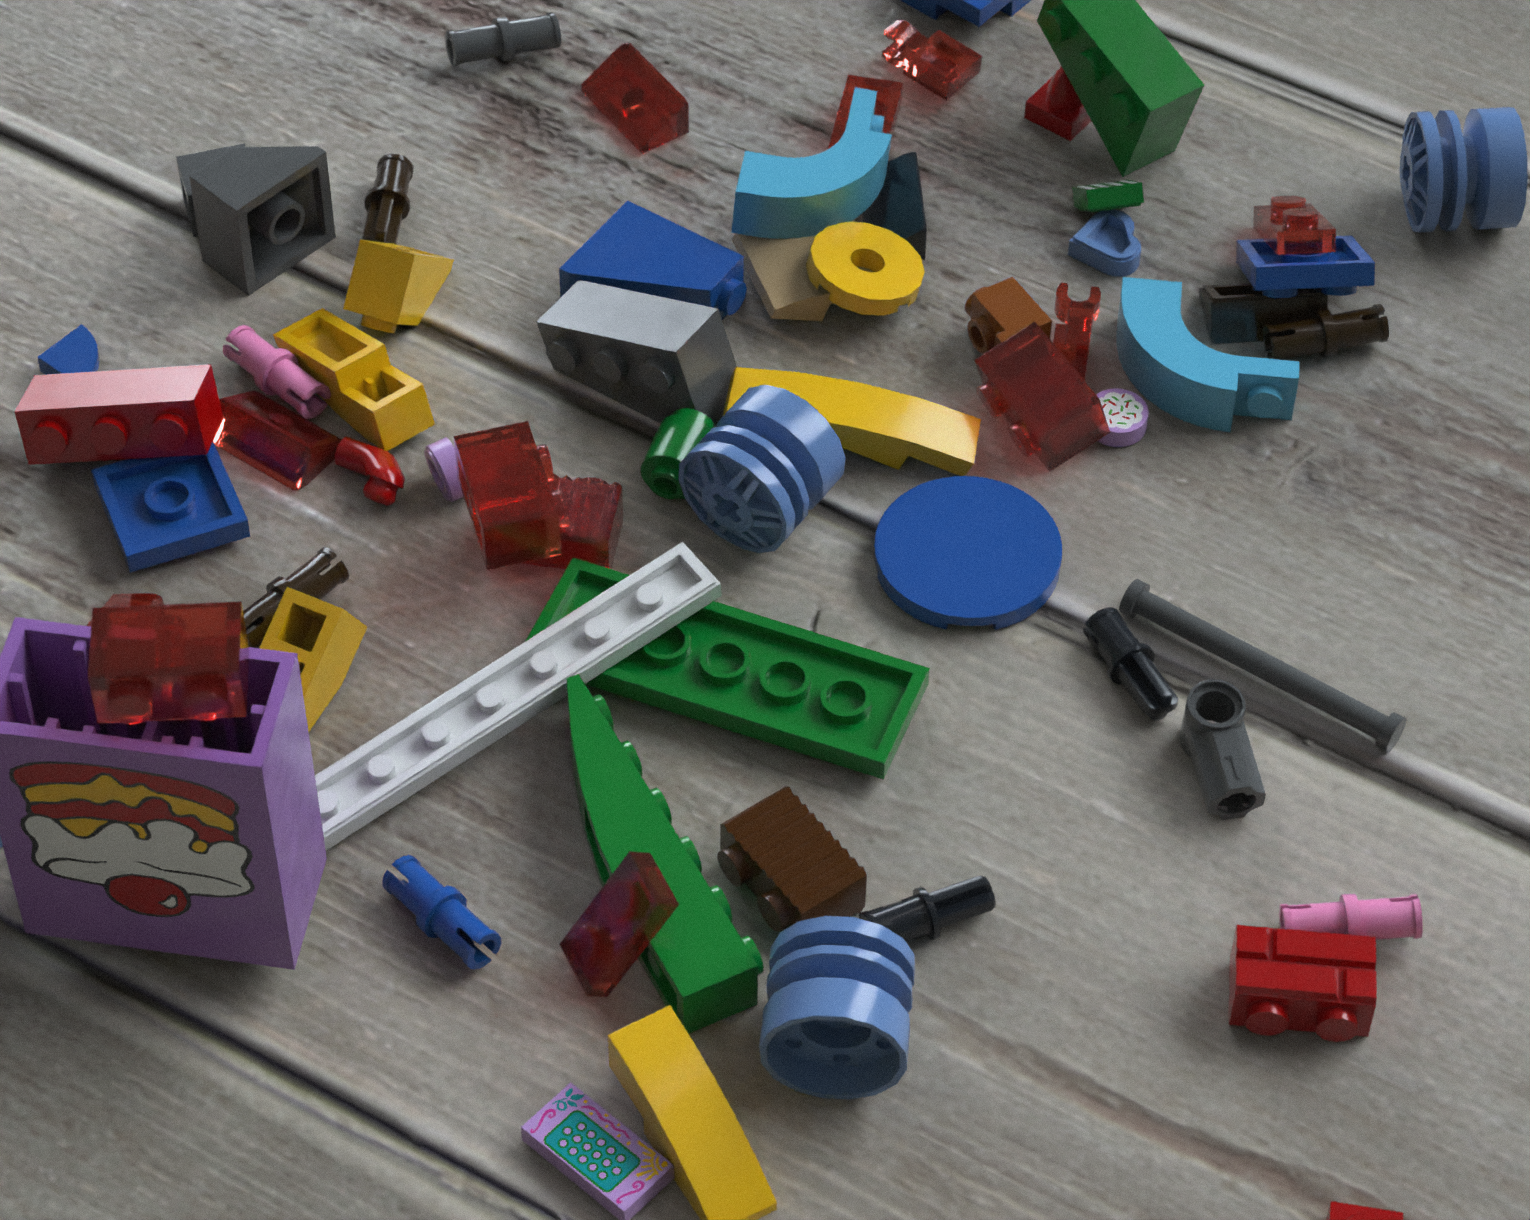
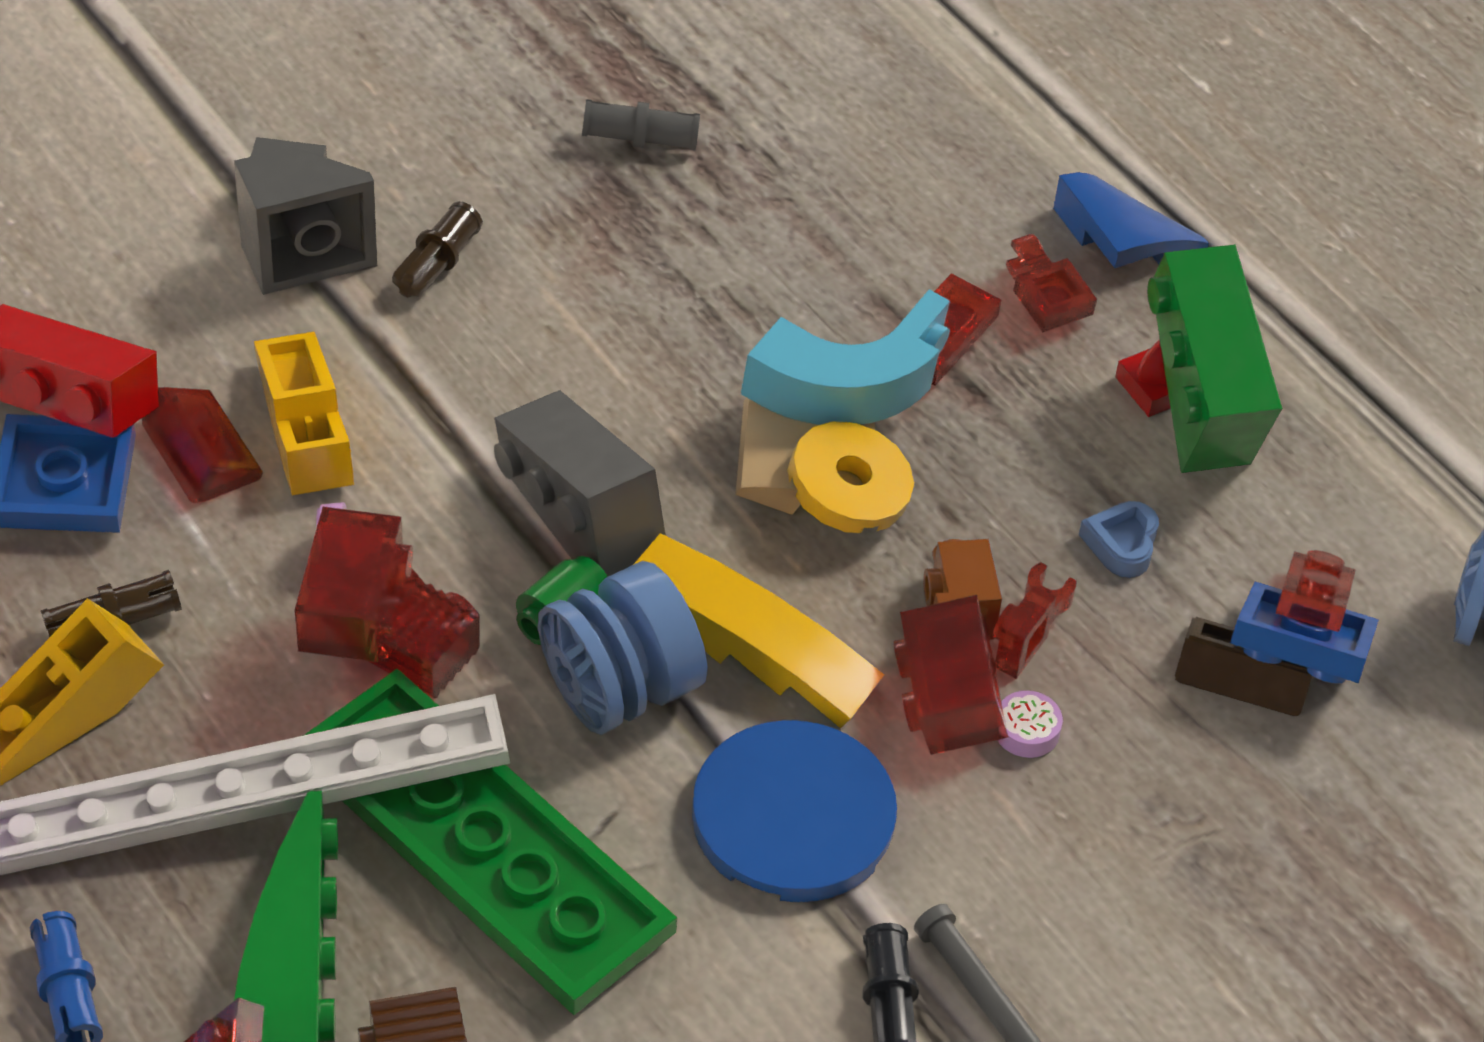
camera: 20 degrees right, 0 degrees up
blue tile [37,324,99,375] -> none
bright pink pin [223,325,331,419] -> none
red arm [335,436,405,506] -> none
yellow slope [343,239,454,334] -> none
blue slope [559,200,747,320] -> none
clear red slope [581,42,689,154] -> none
black slope [862,152,927,260] -> none
green tile [1072,180,1144,212] -> none
medium azure arch [1116,277,1300,432] -> none
dark brown pin [1263,304,1389,360] -> none

